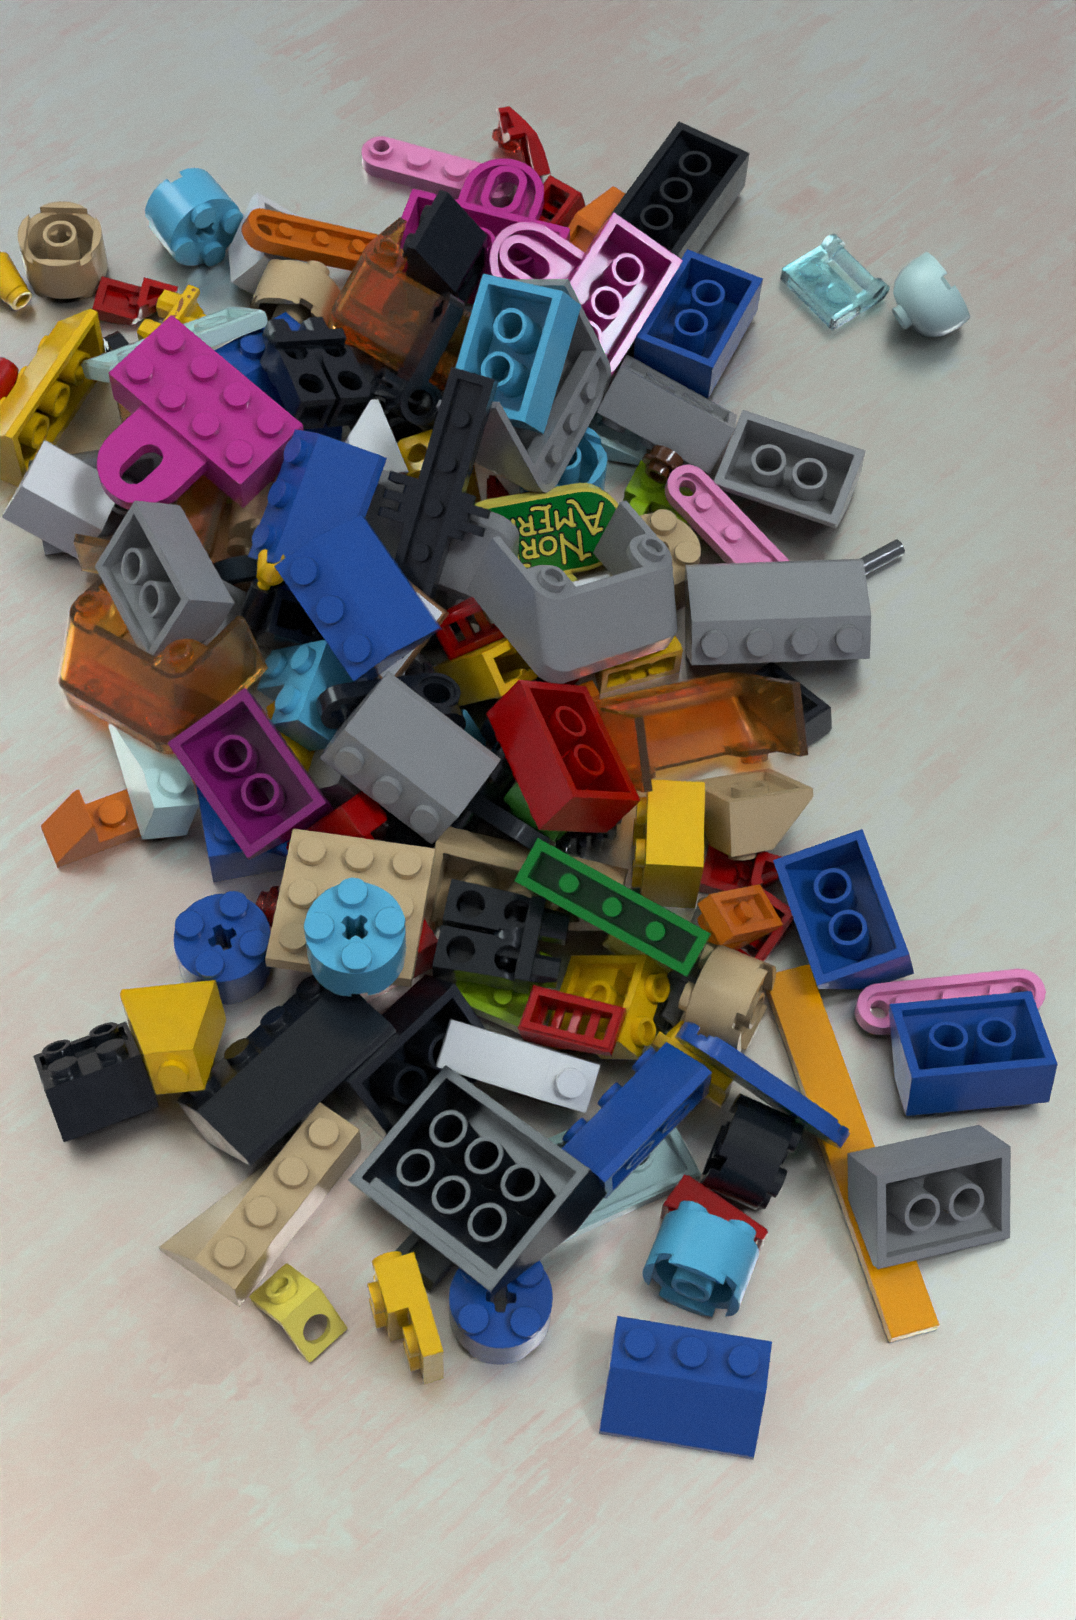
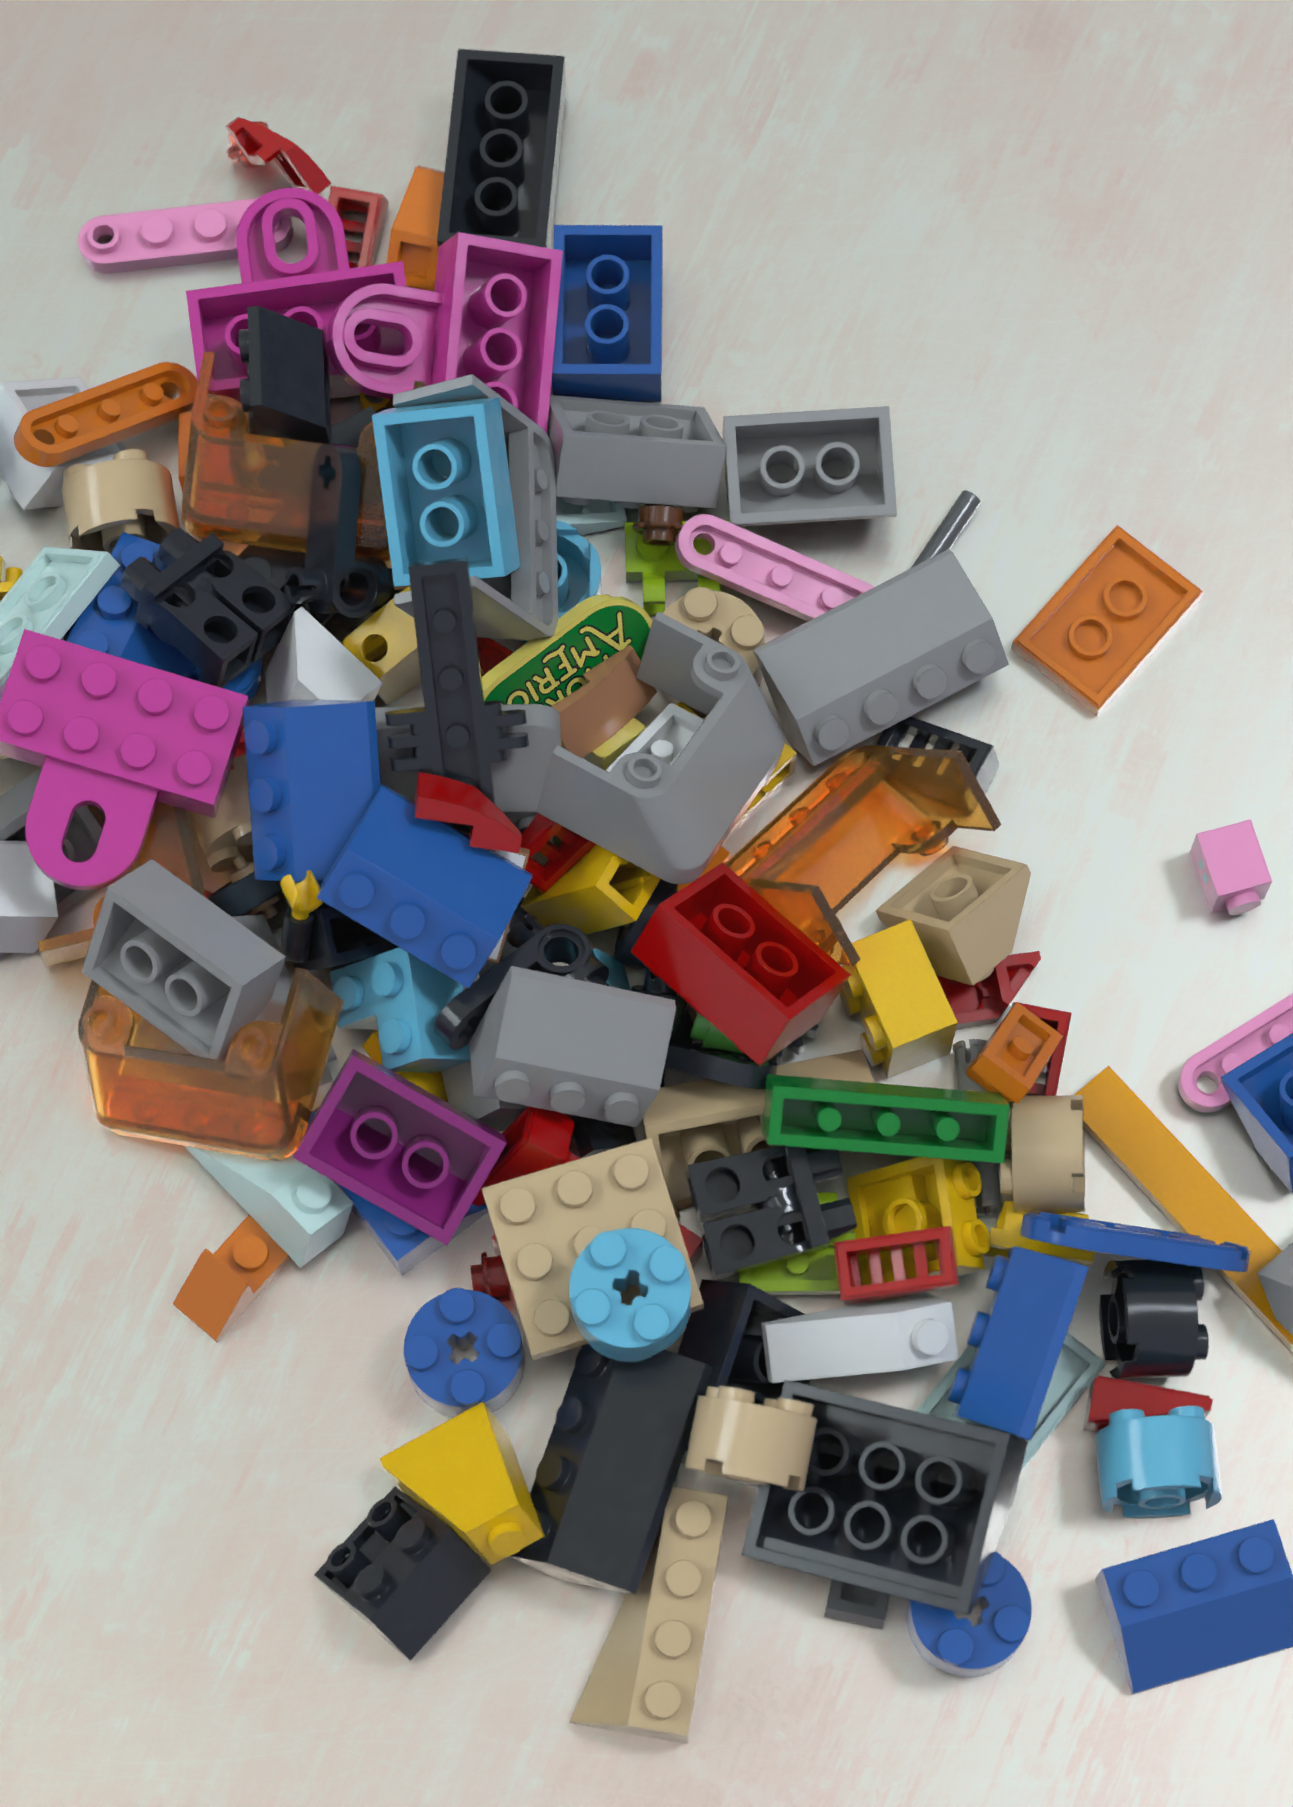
camera: 20 degrees left, 10 degrees up
light yellow bracket [249,1263,347,1362] -> none
yellow plate [367,1251,444,1385] -> none
blue slope [773,829,914,989] -> none
clear light blue plate [780,234,890,331] -> none
light aqua cylinder [892,252,970,337] -> none
none -> red slope [415,772,522,853]
none -> nougat slope [551,645,657,758]
none -> tan brick [685,1386,817,1492]
none -> orange tile [1011,525,1203,716]
none -> bright pink brick [1190,819,1272,915]

